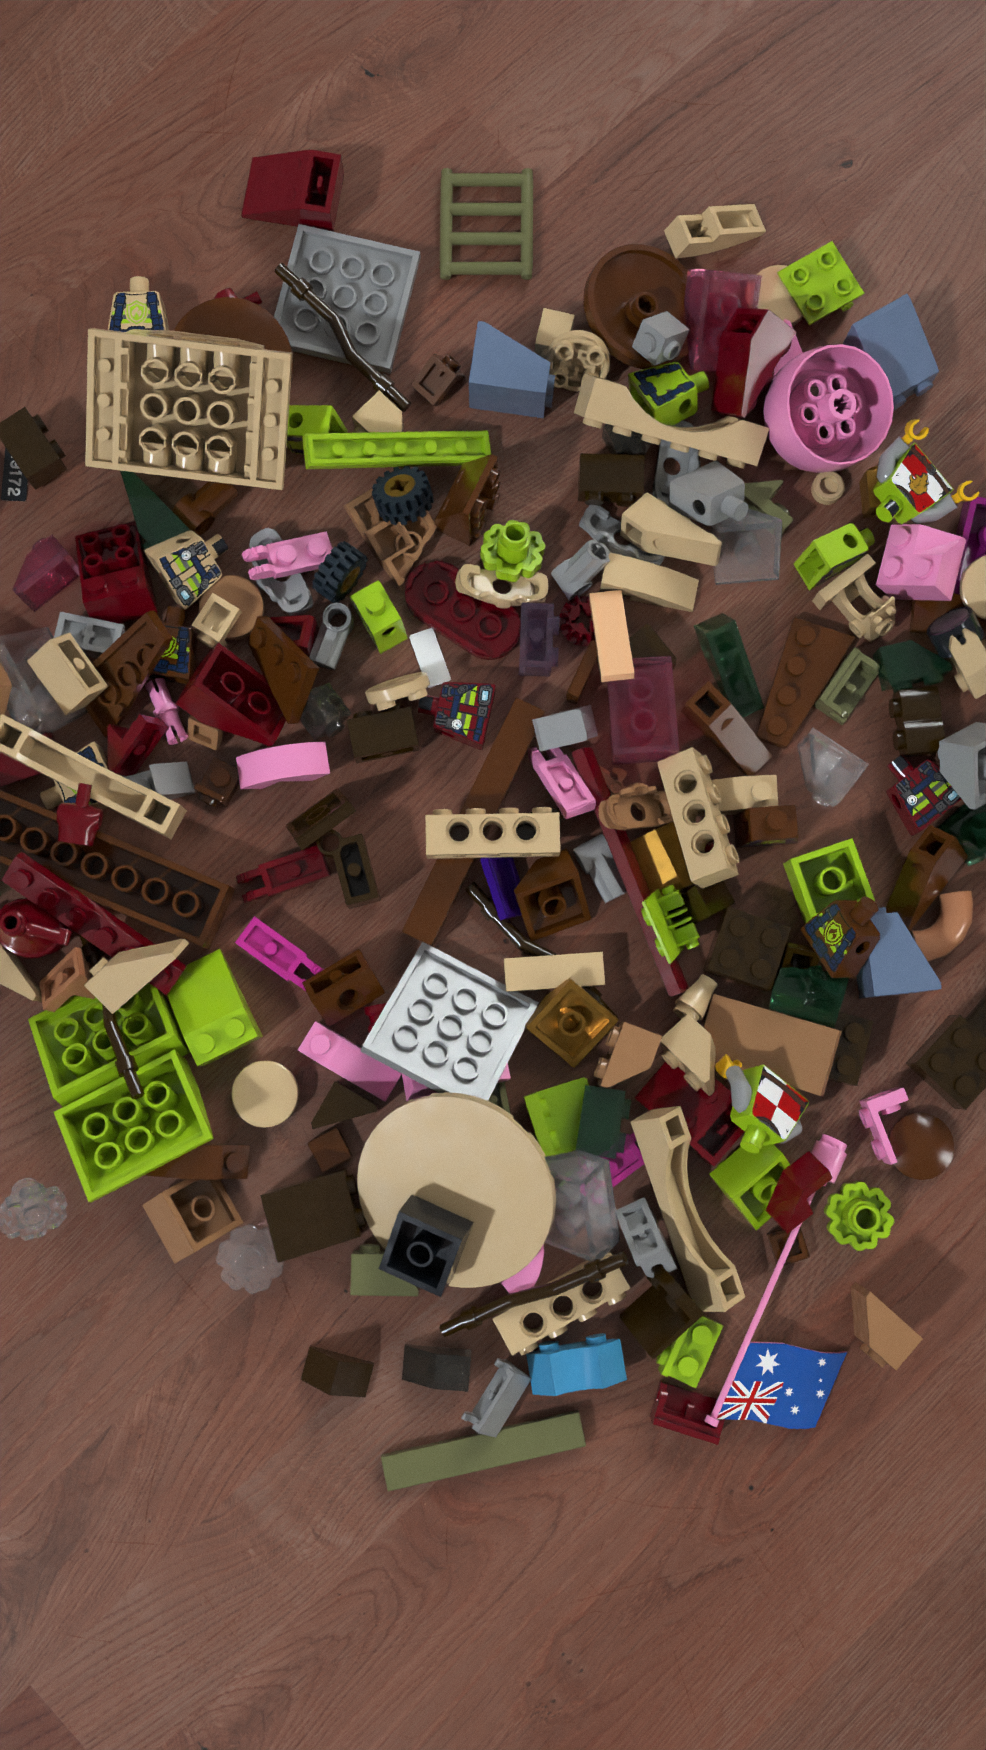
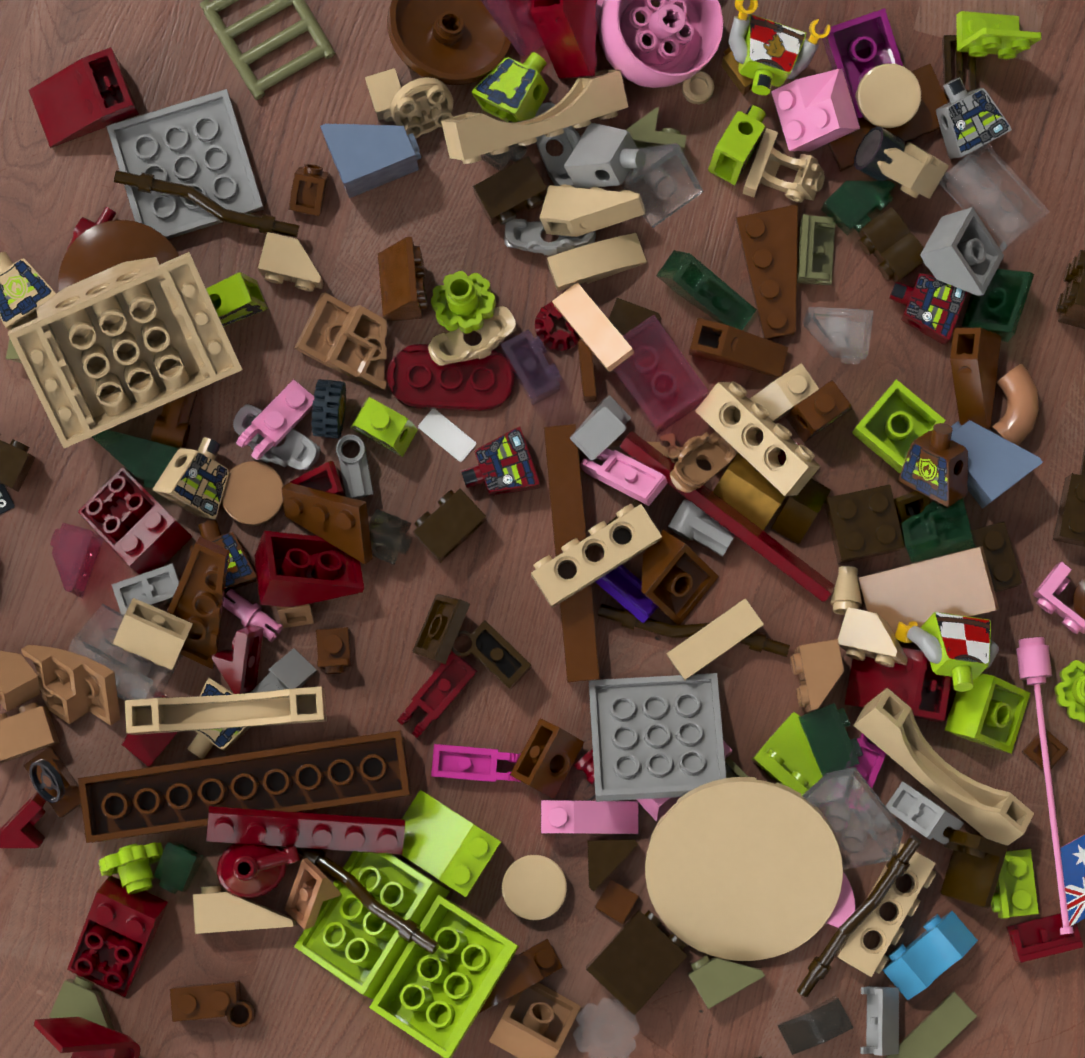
camera: 25 degrees left, 0 degrees up
dark red piece [57,783,103,847] -> none
tan slope [84,938,189,1014] -> none
tan bracket [192,593,242,648] -> none
bright pink brick [236,742,330,789] -> none
lime tile [302,430,491,469] -> none
tan tile [365,672,430,711] -> none
black wheel [372,466,434,525] -> none
black brick [379,1195,474,1297] -> none
pearl gold slope [525,978,619,1068] -> none
light grey piece [551,539,610,600] -> none
light grey brick [632,311,690,366] -> none
lime hinge [641,884,700,964] -> none
dark red slope [766,1151,833,1234] -> none

